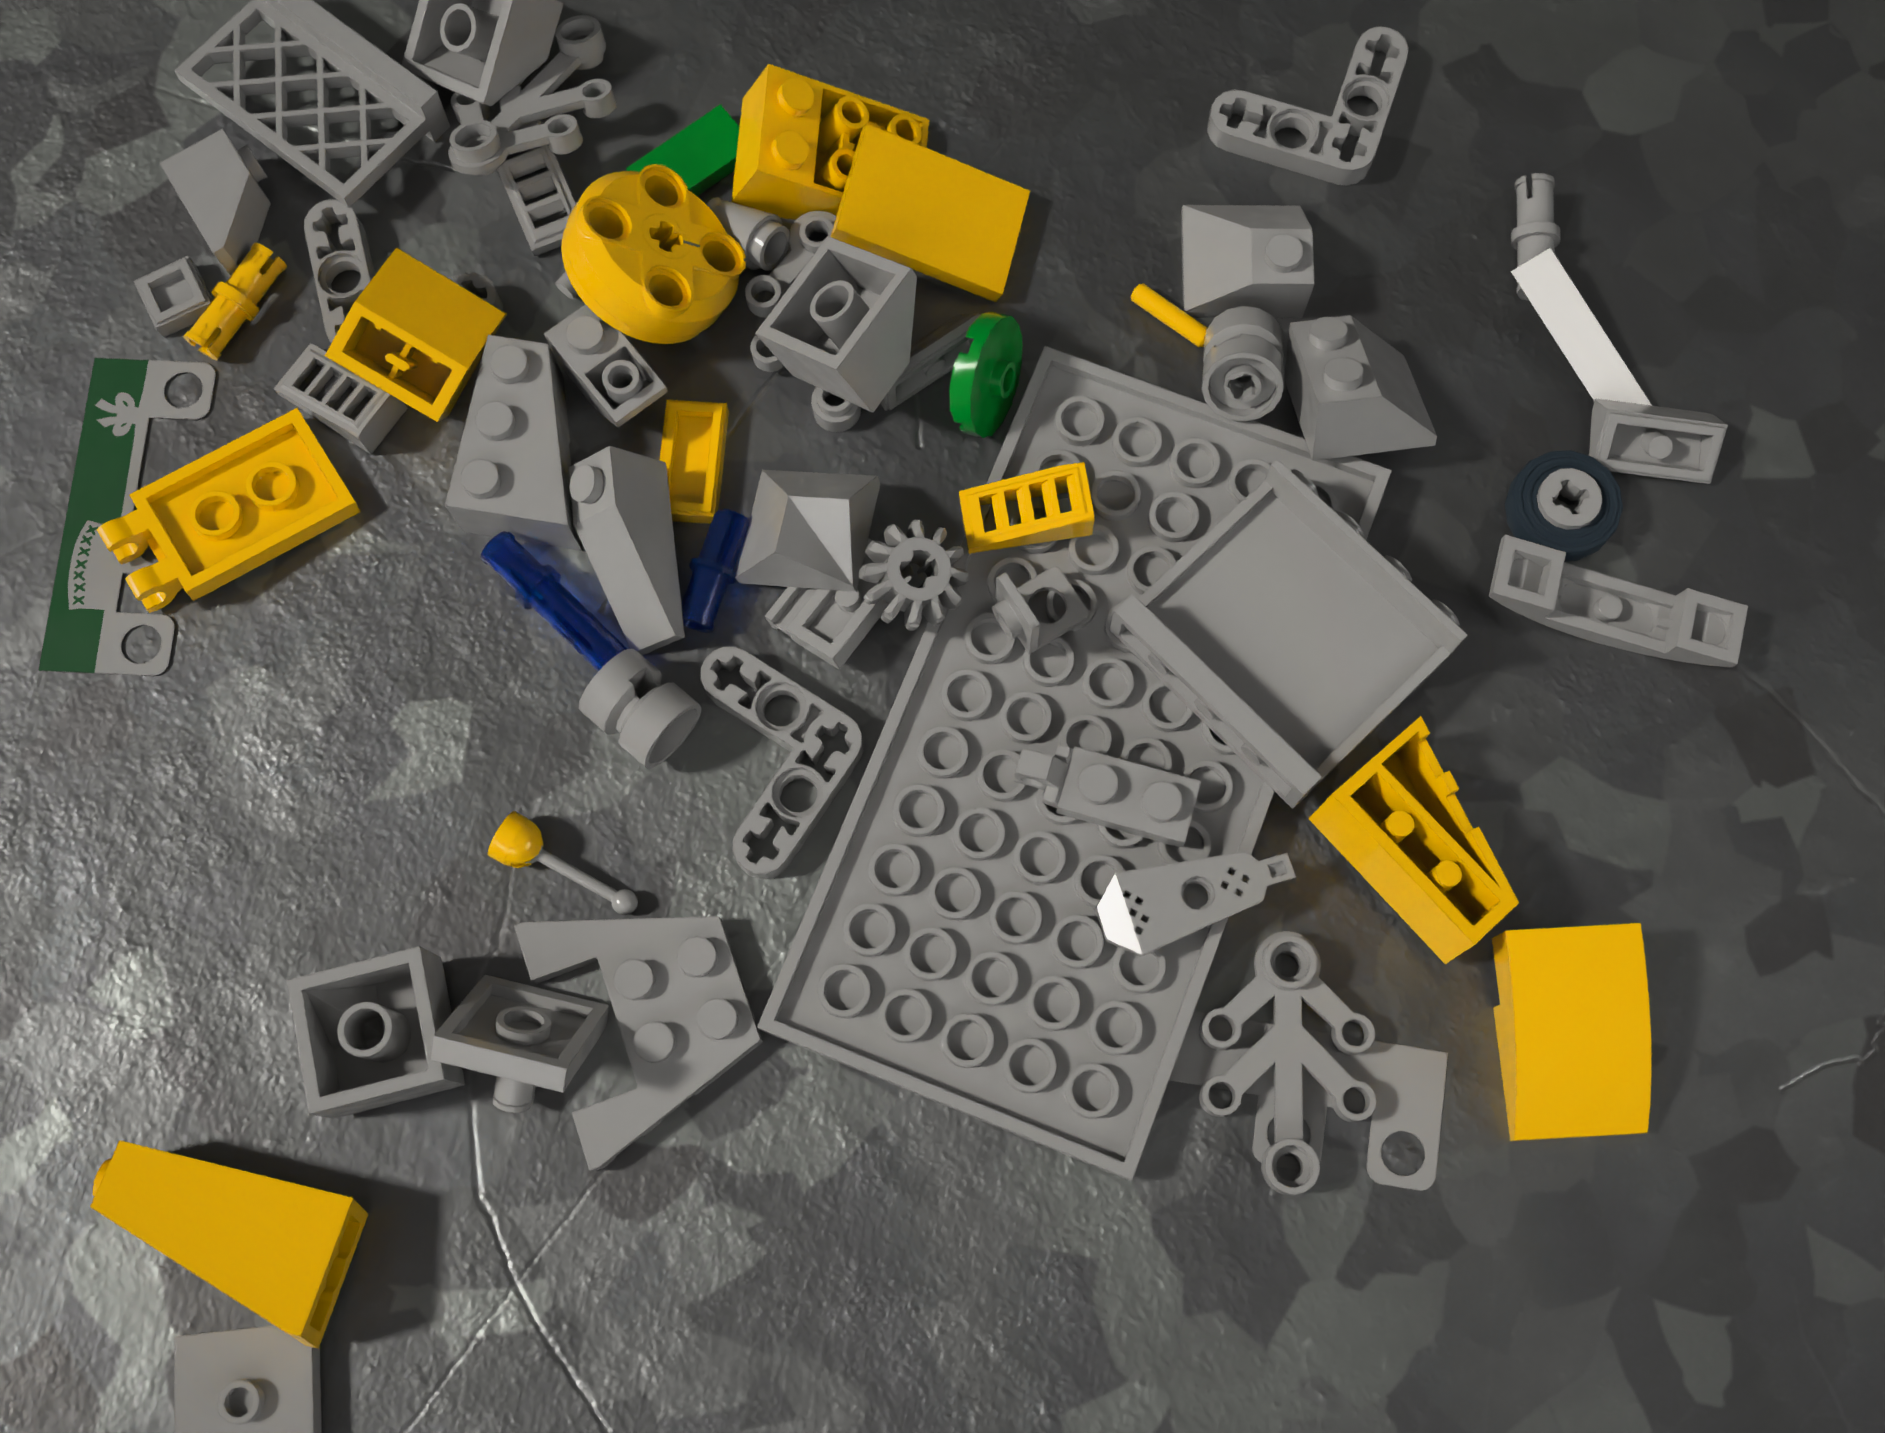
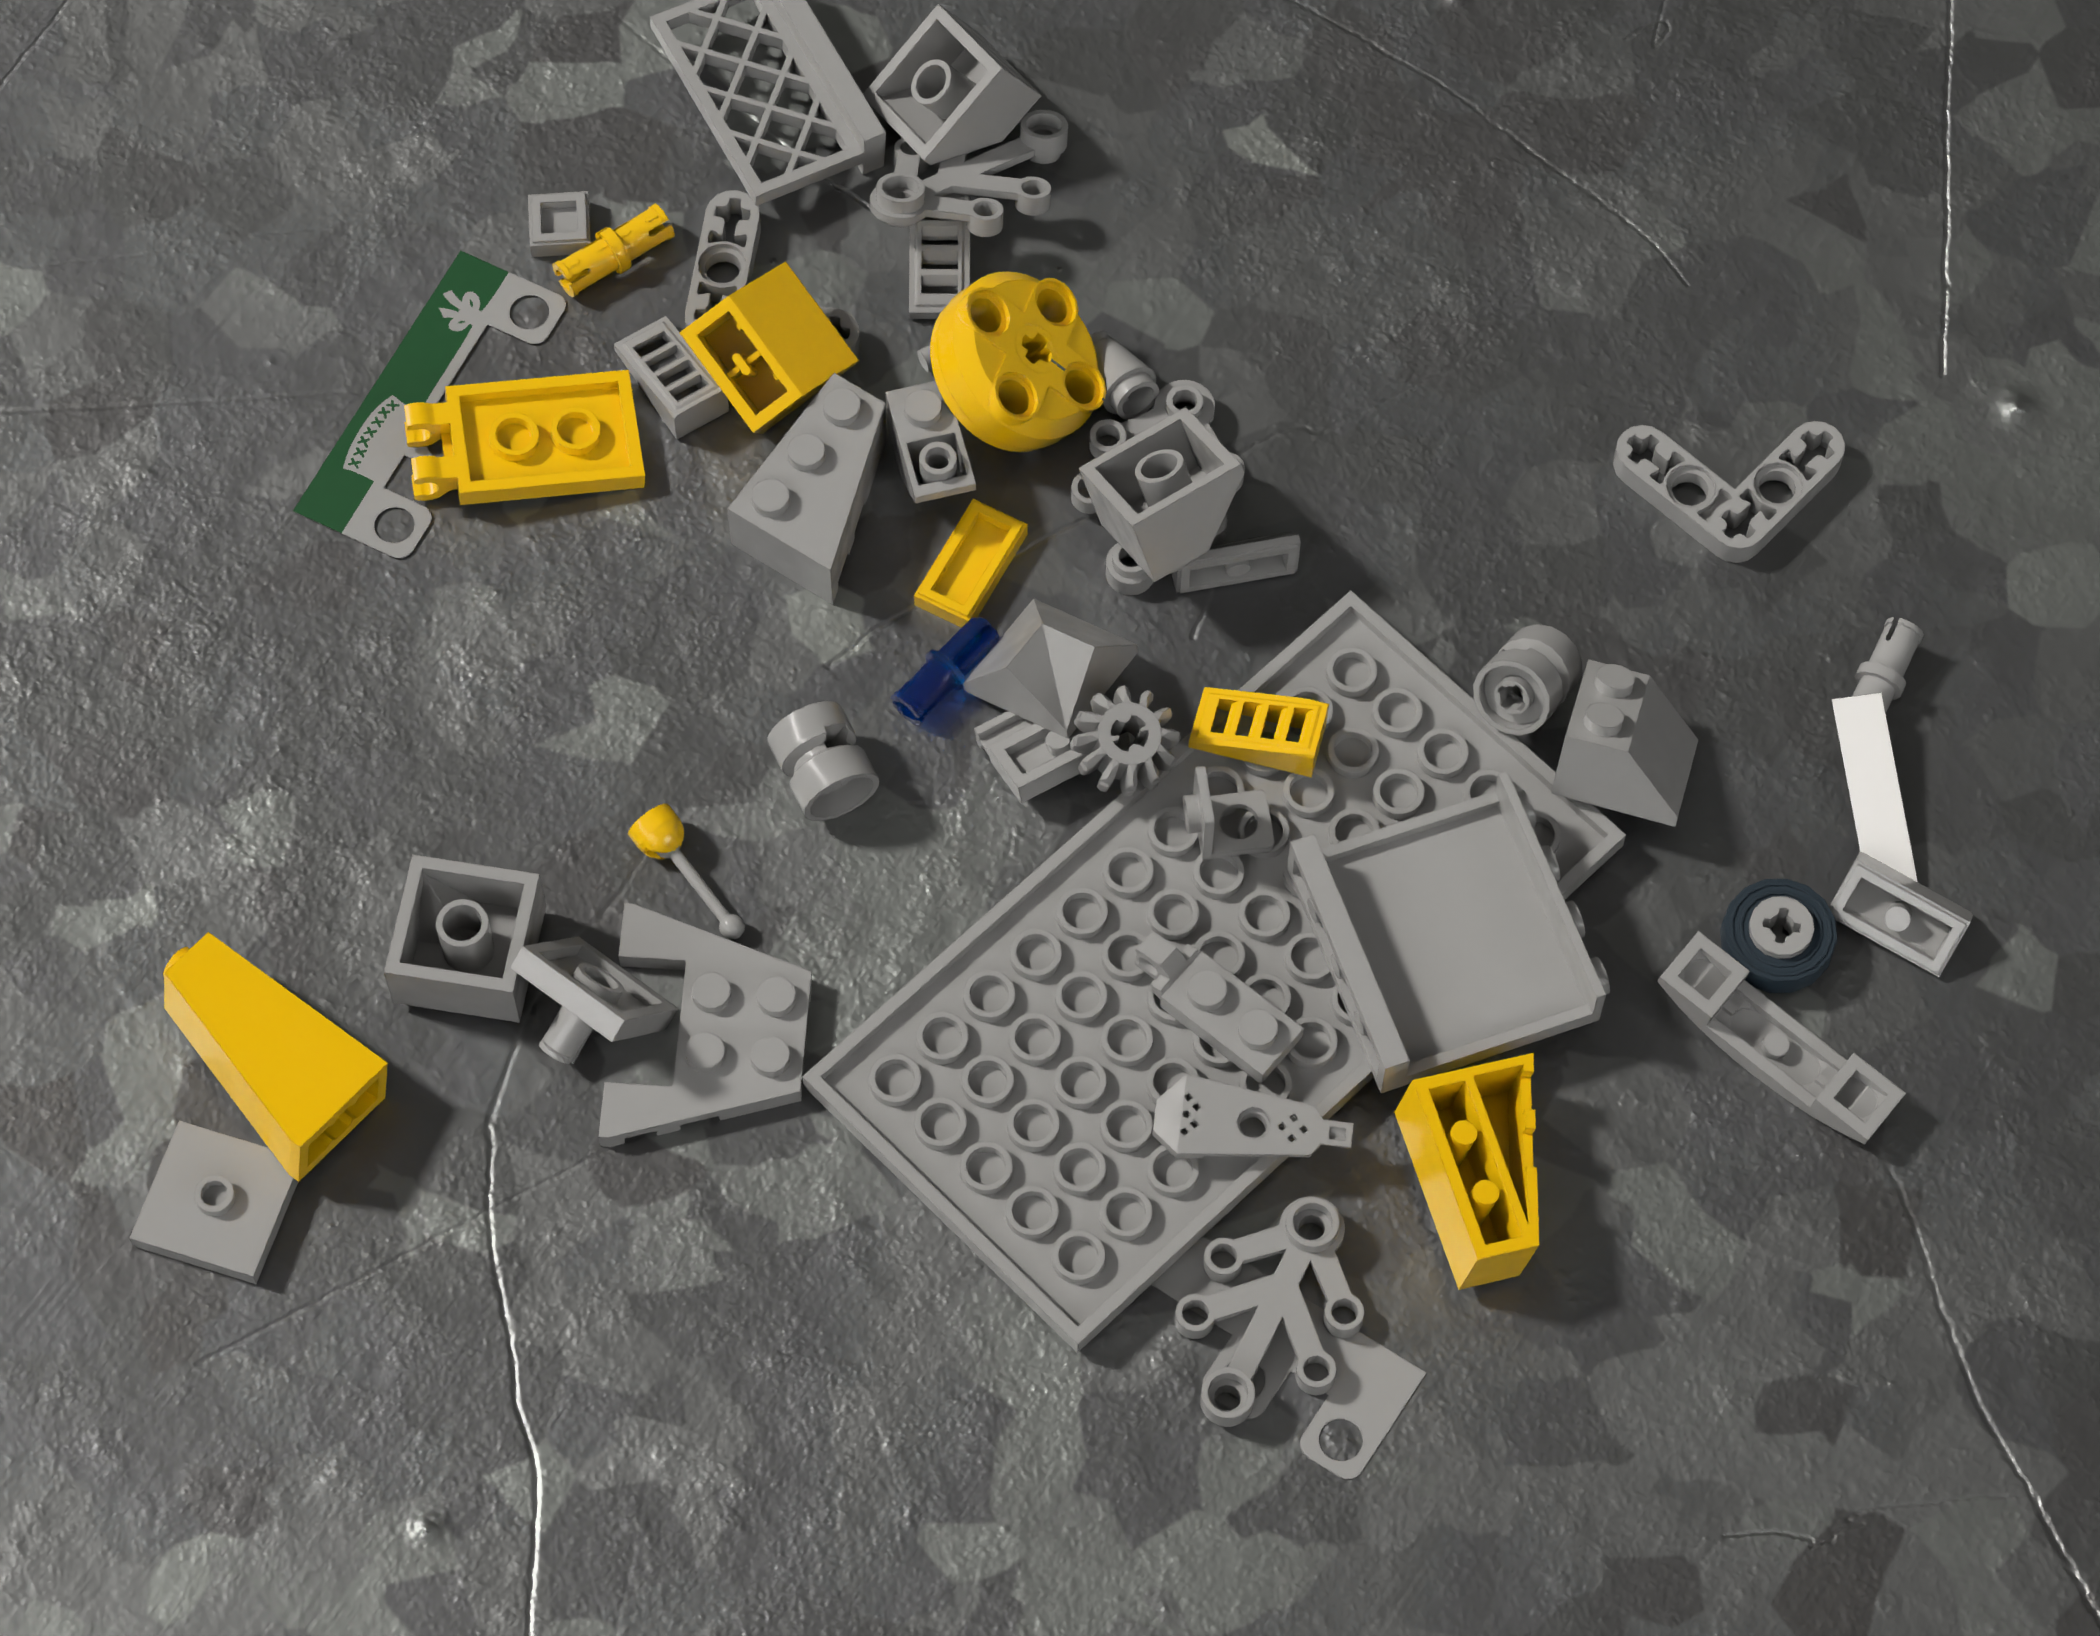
camera: 20 degrees right, 10 degrees down
light grey slope [159,129,271,276] -> none
clear blue pin [480,531,628,672] -> none
light grey slope [568,446,685,655] -> none
green tile [626,104,740,196] -> none
light grey beam [701,647,863,879] -> none
yellow slope [731,64,929,220] -> none
yellow tile [830,123,1030,302] -> none
green plate [949,312,1022,438] -> none
yellow piece [1131,283,1208,348] -> none
light grey slope [1181,205,1314,318] -> none
yellow slope [1492,923,1652,1141] -> none

